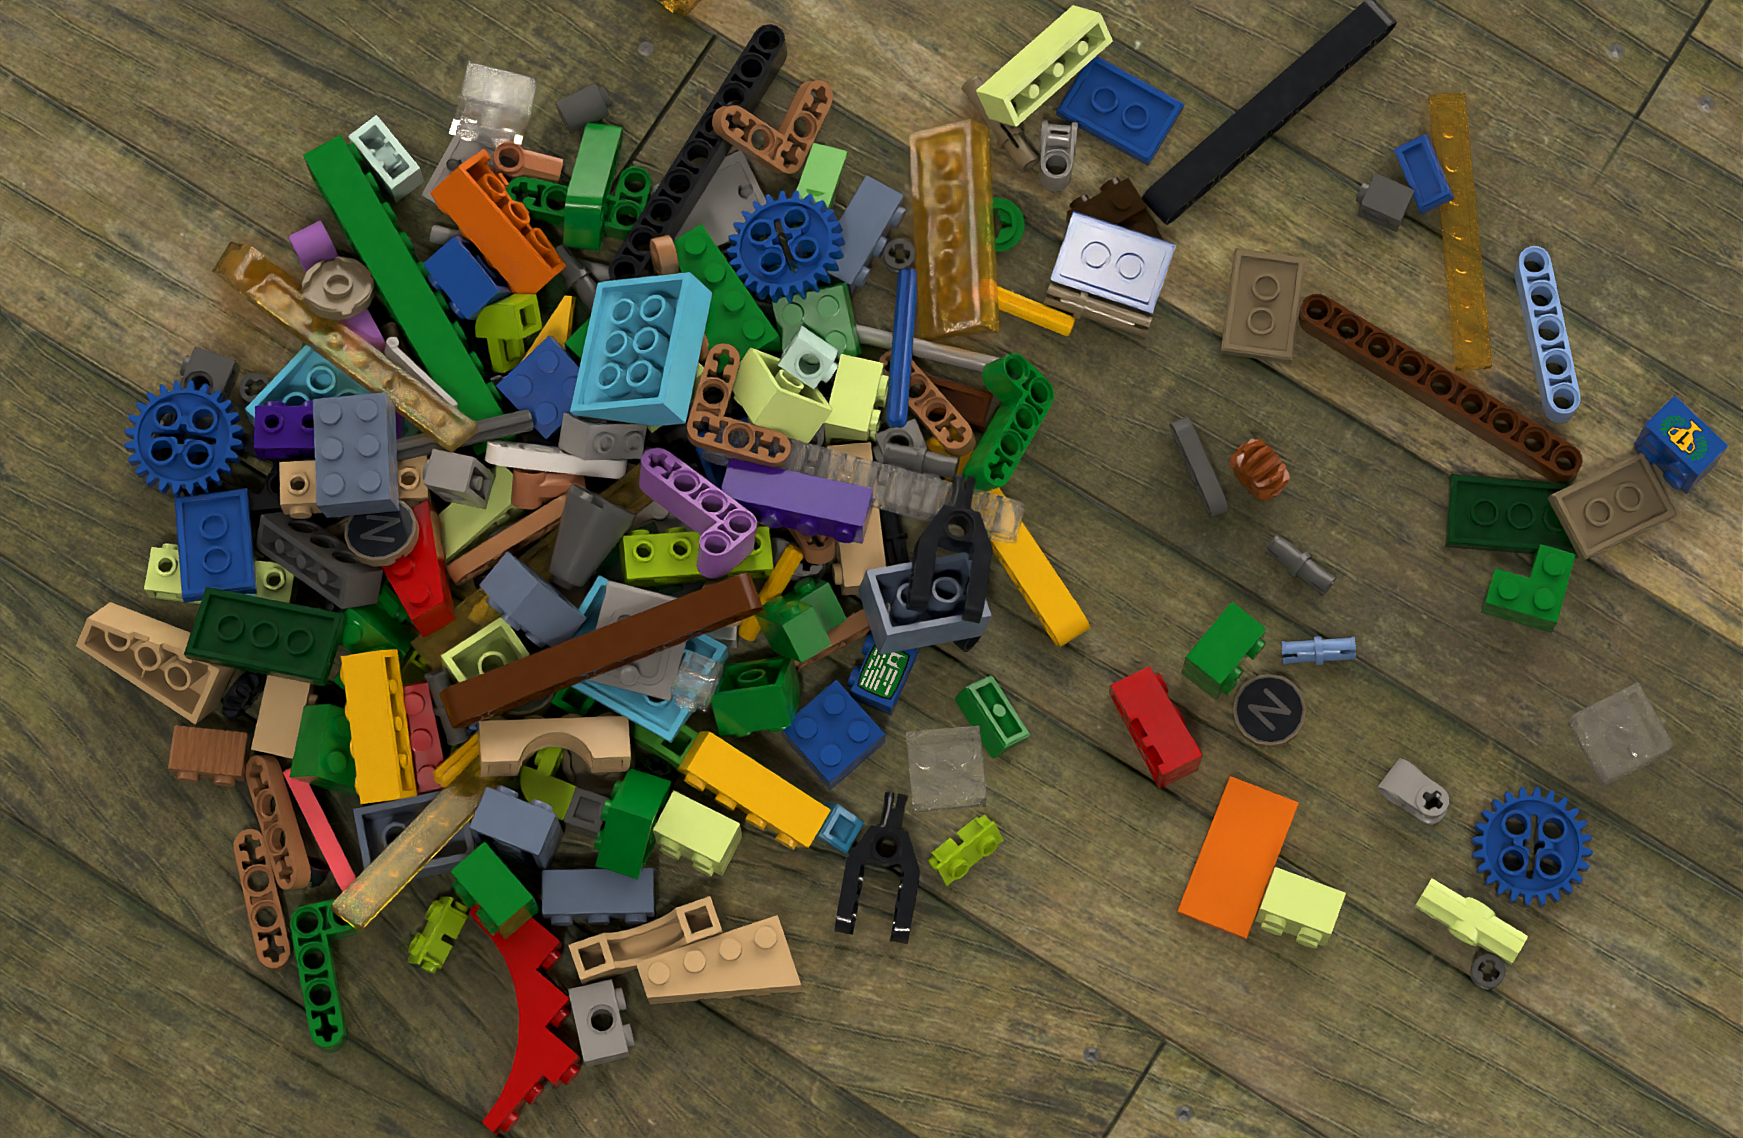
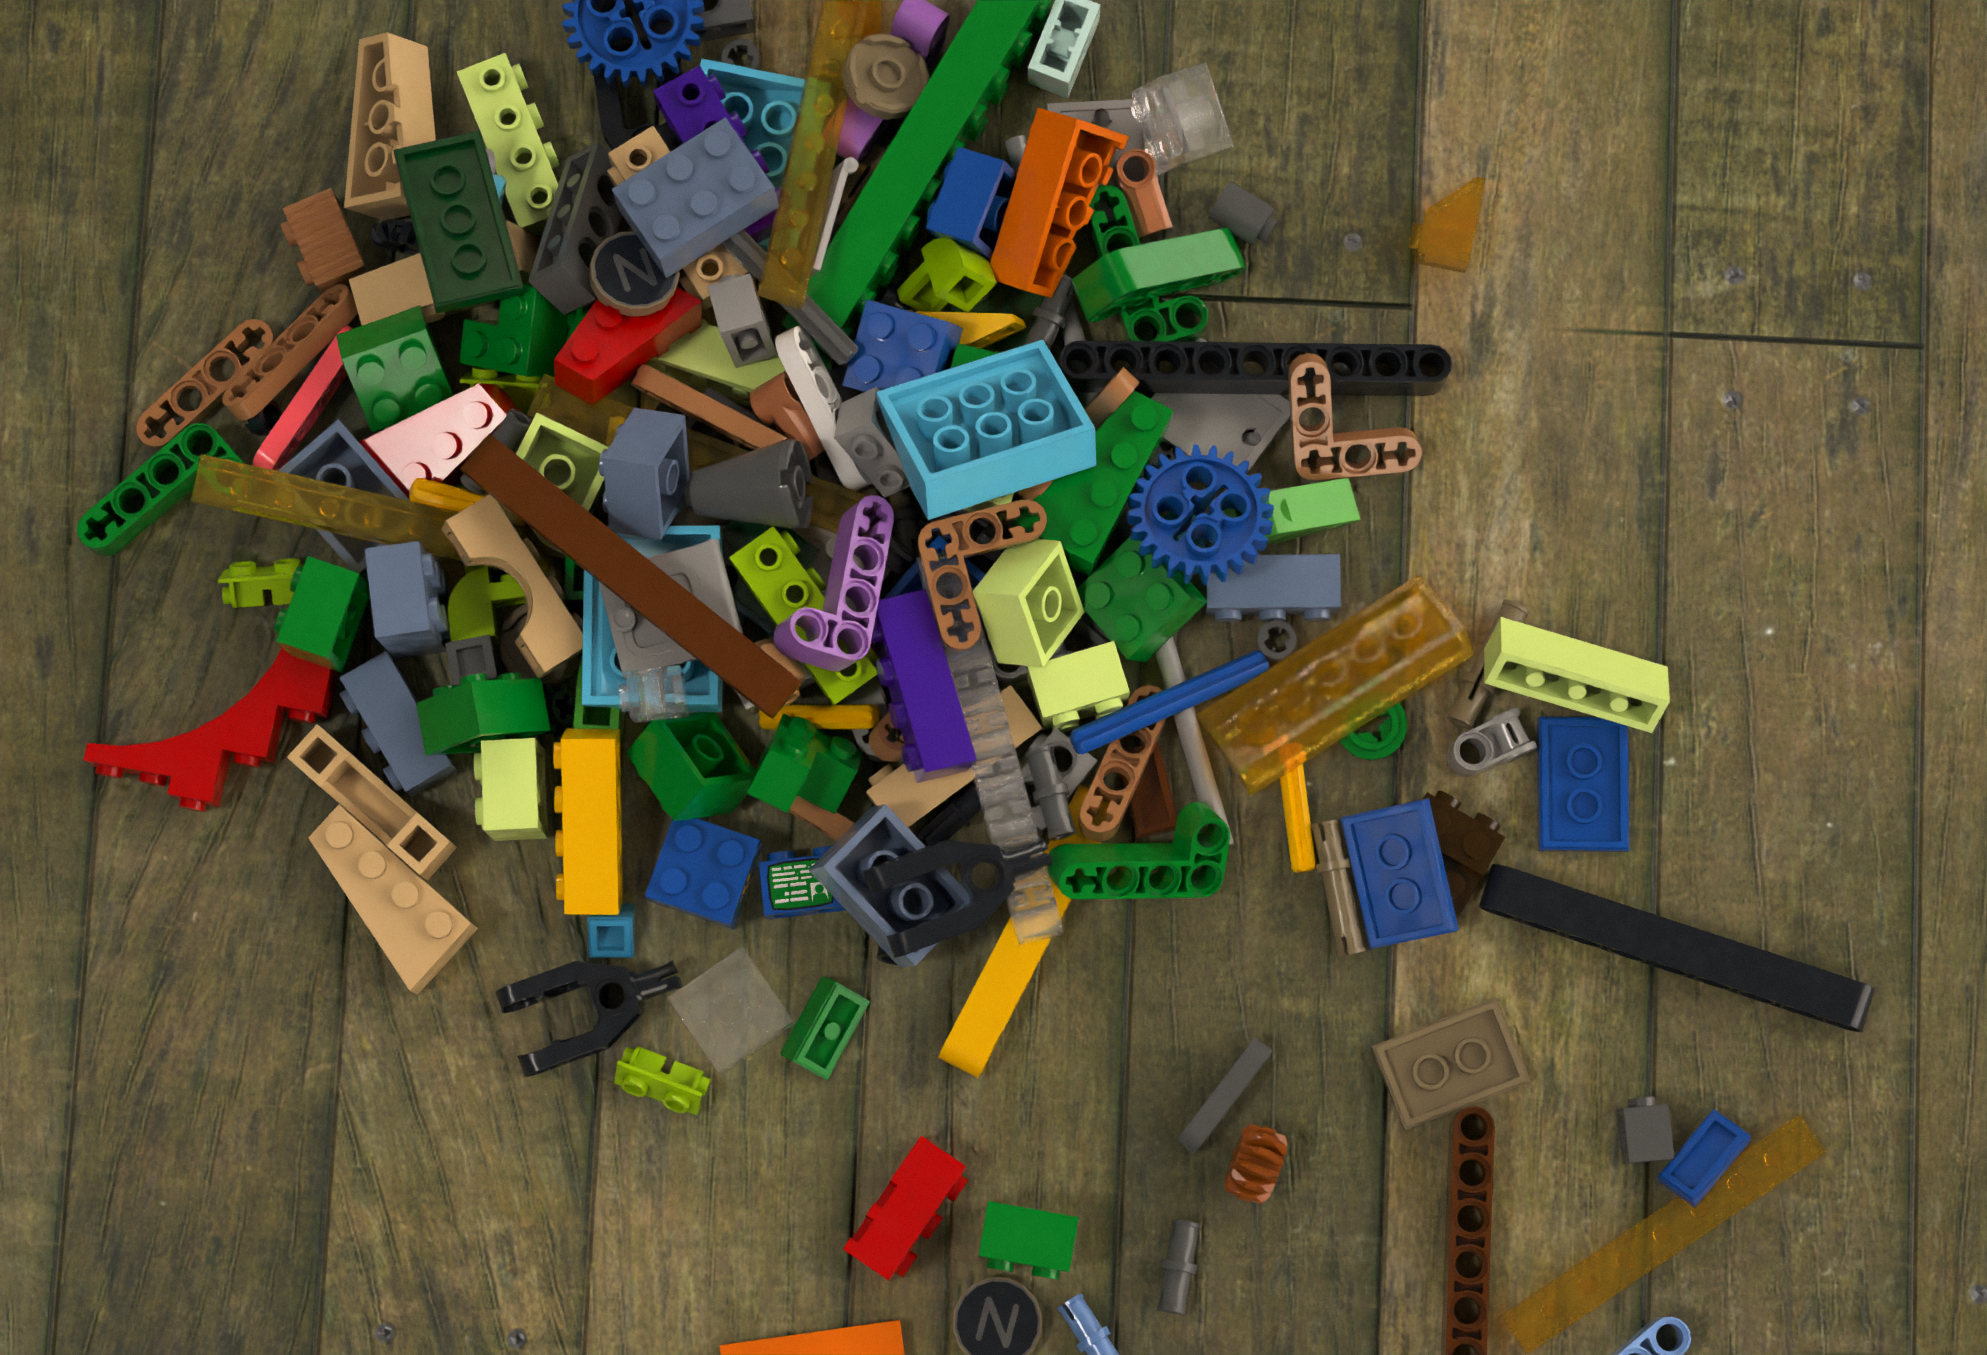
camera: 60 degrees right, 5 degrees up
blue tile [174,488,257,603] -> none
yellow brick [340,649,417,804] -> none
light grey brick [568,979,635,1067] -> none
light aqua brick [778,326,838,390] -> none

